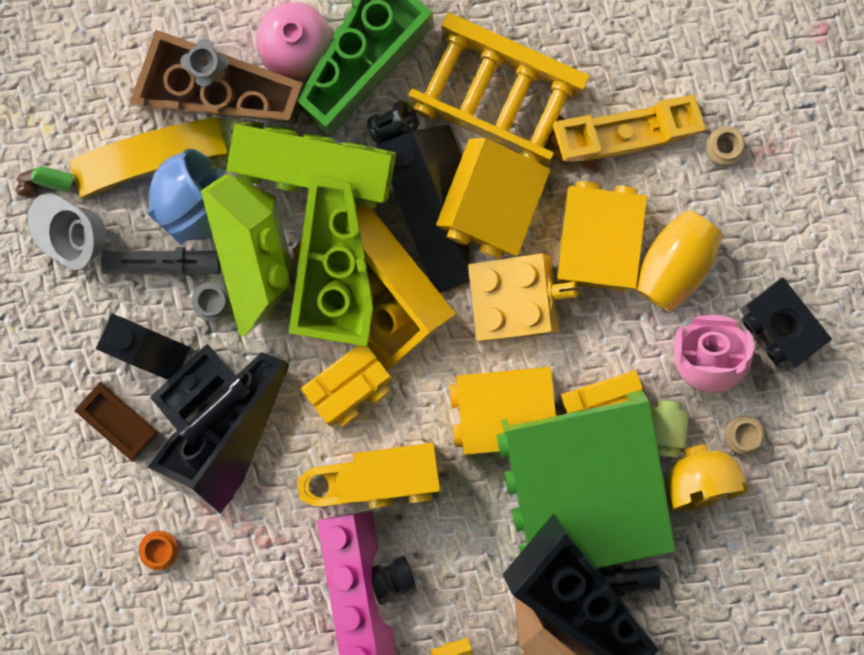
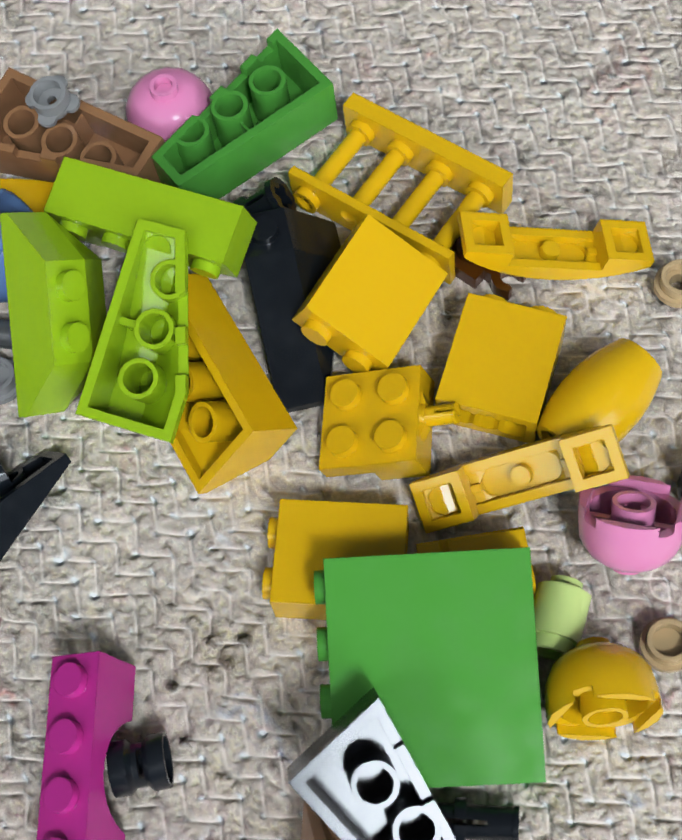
camera: 15 degrees right, 20 degrees down
yellow brick [297,443,440,509] -> none
yellow brick [301,345,393,428] -> none
none -> yellow slope [409,424,630,533]

